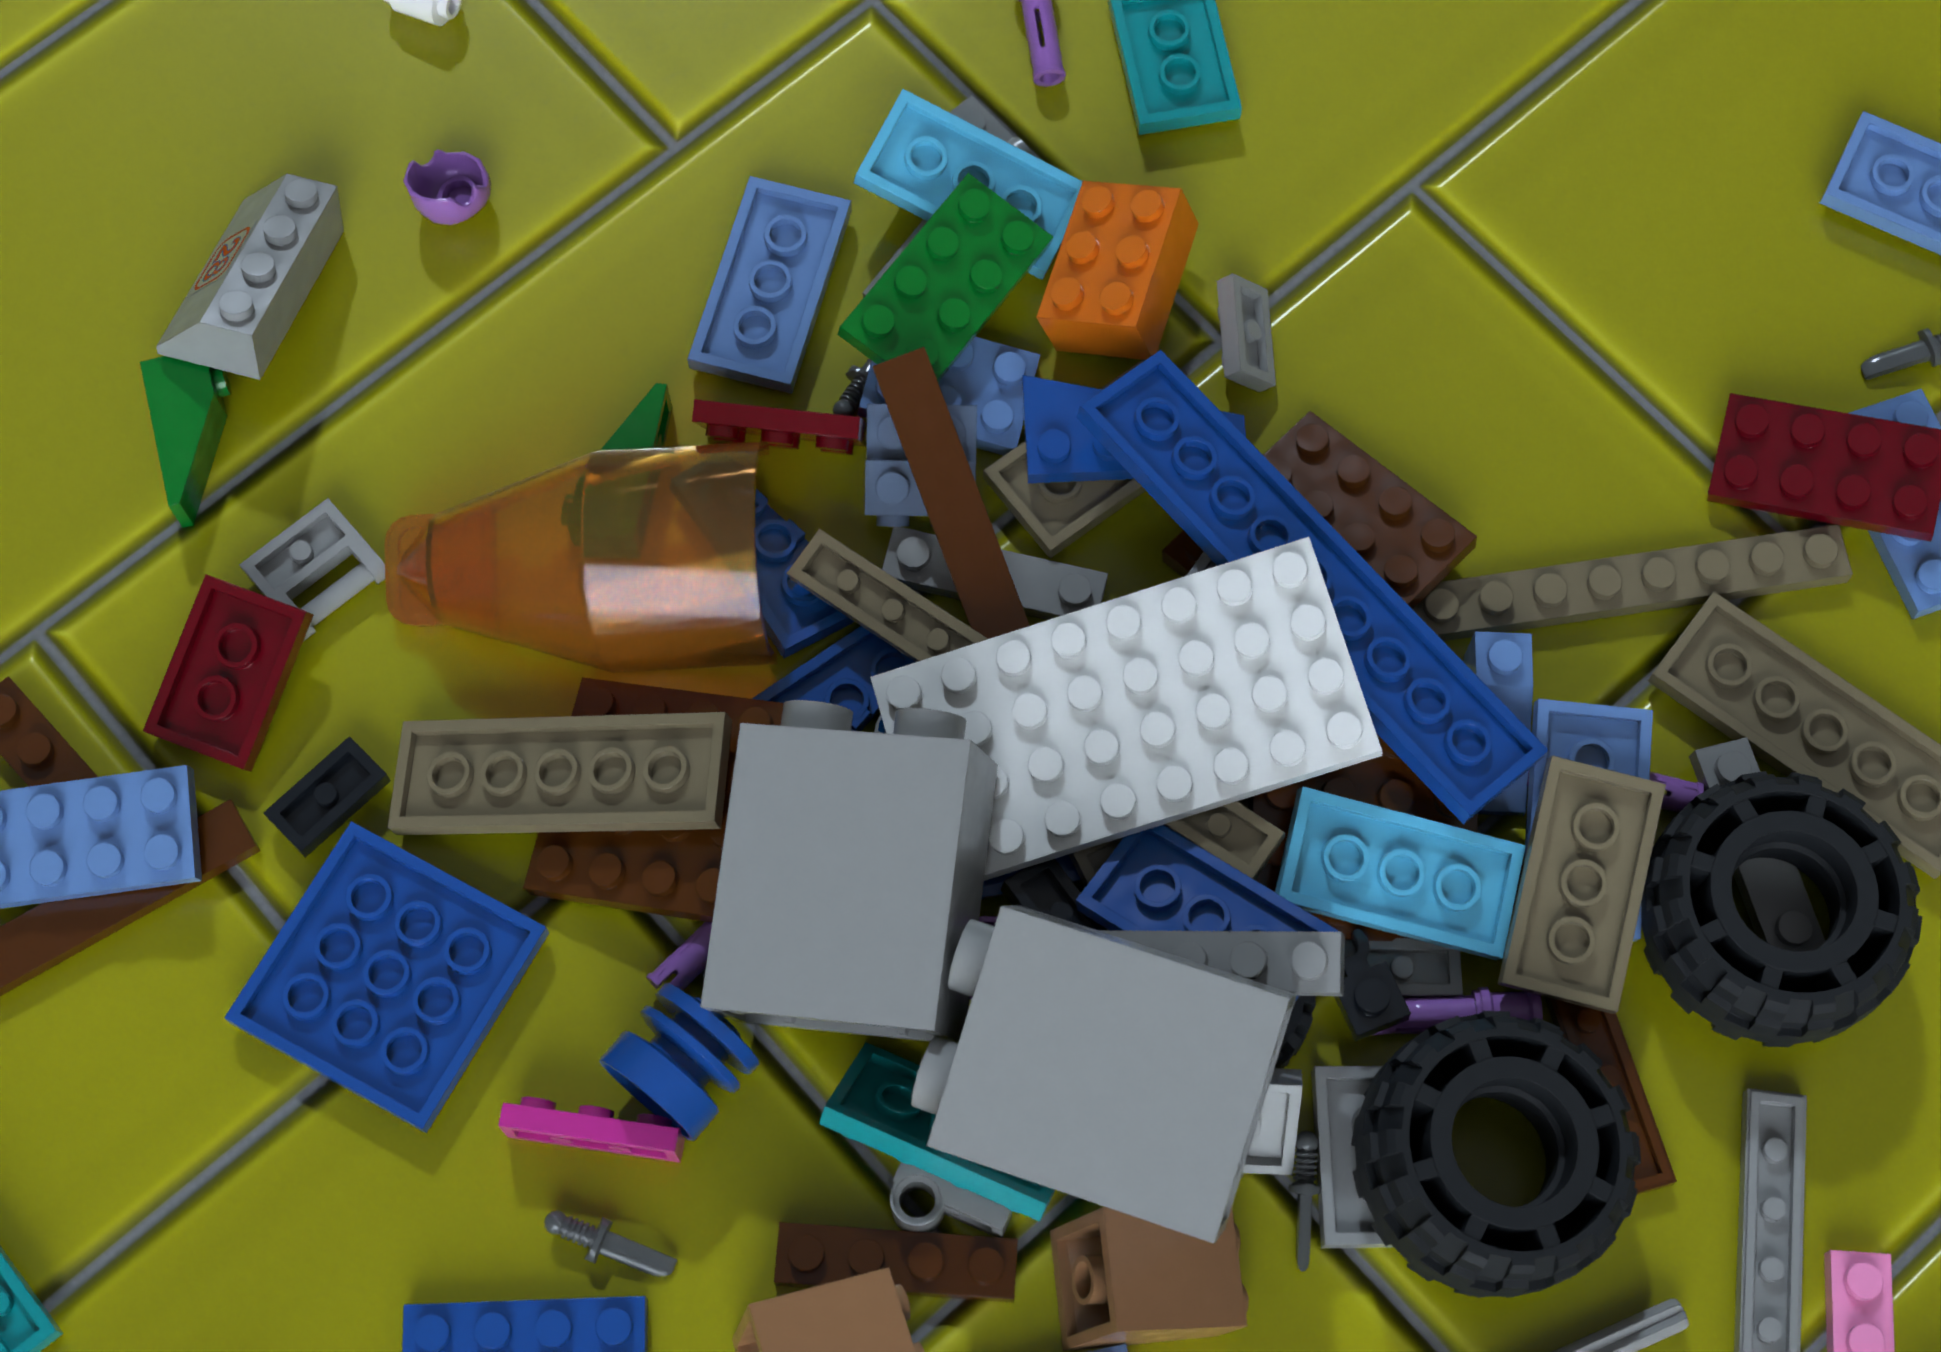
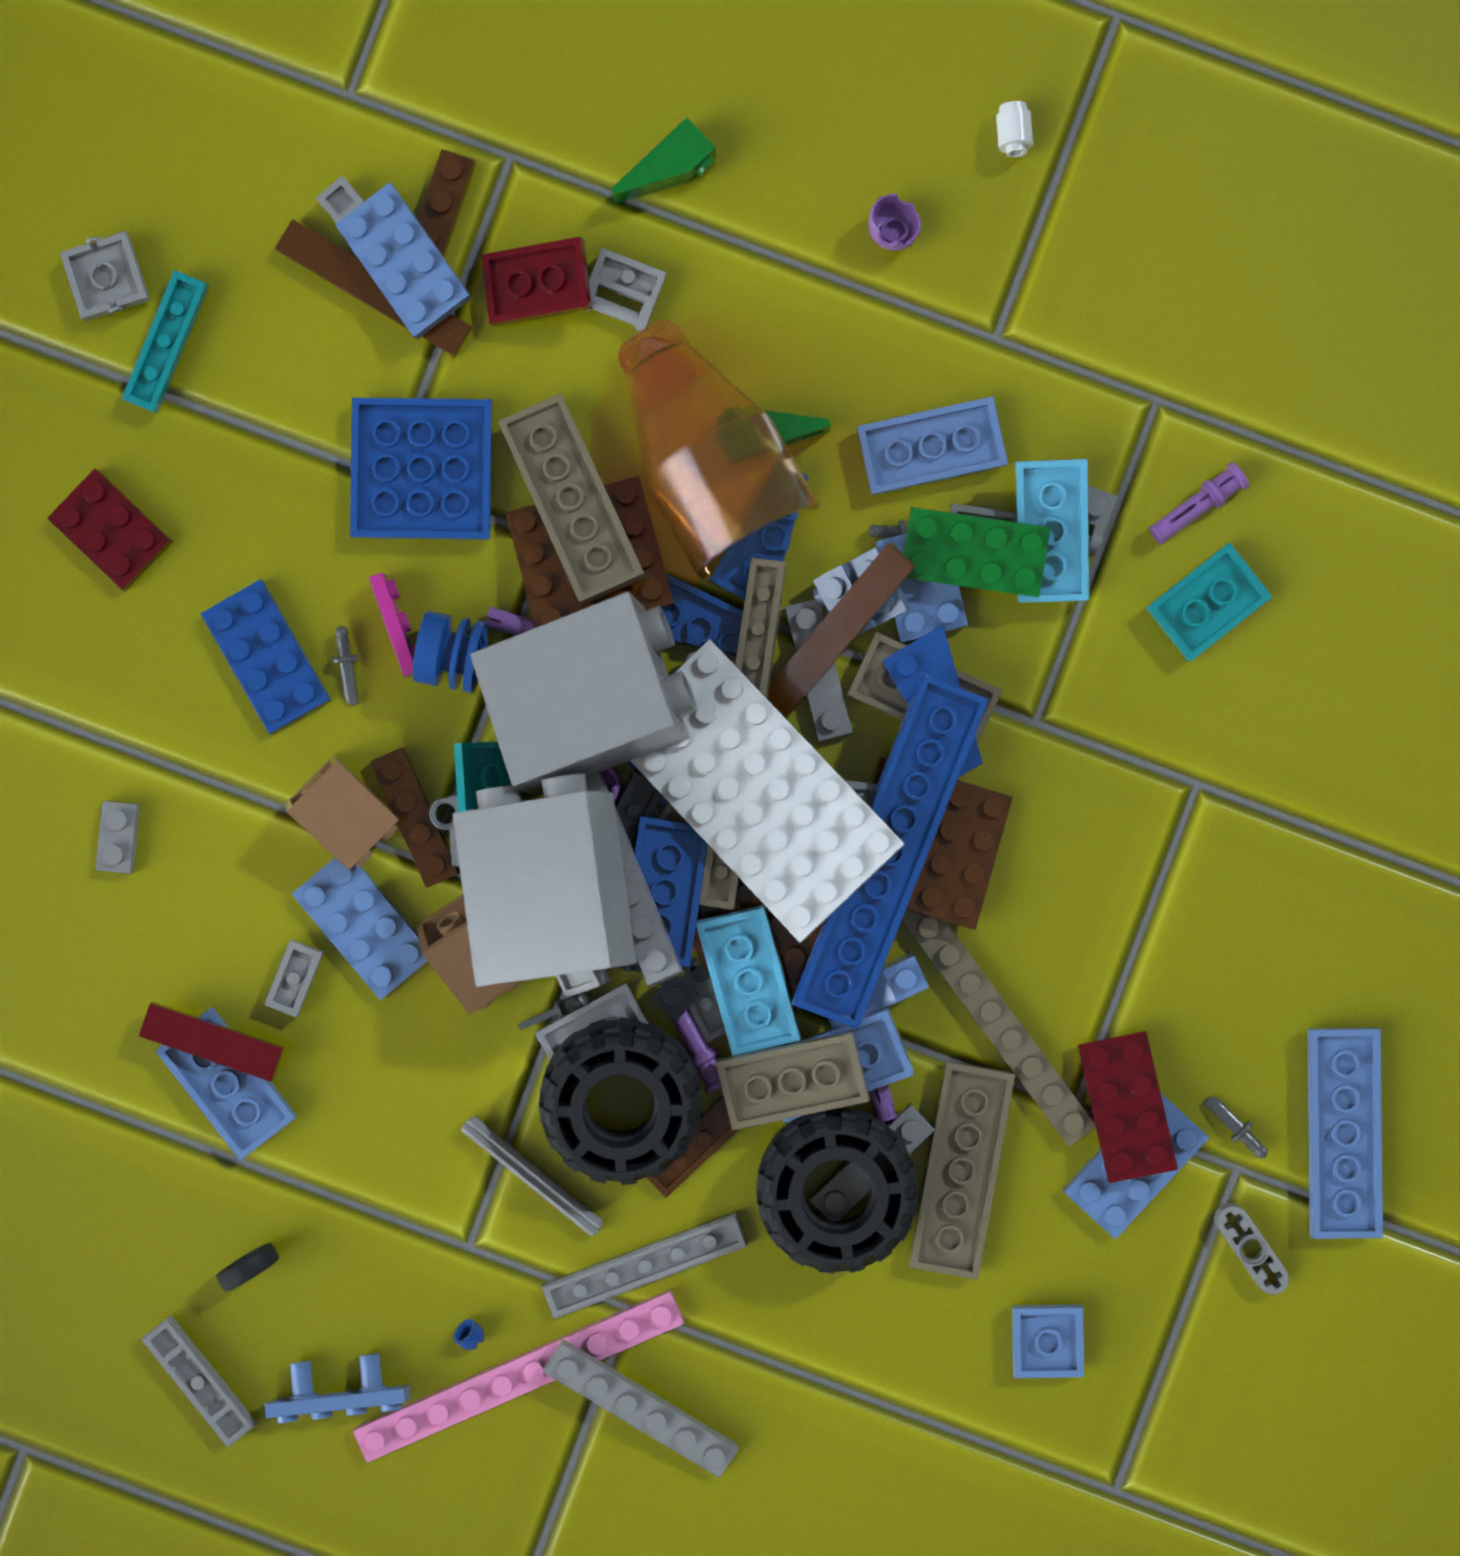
camera: 60 degrees right, 20 degrees up
light grey slope [156,174,344,380] -> none
black plate [263,736,391,858] -> none
dark red plate [692,399,867,455] -> none
orange brick [1036,181,1199,360] -> none
light grey plate [1217,273,1276,393] -> none

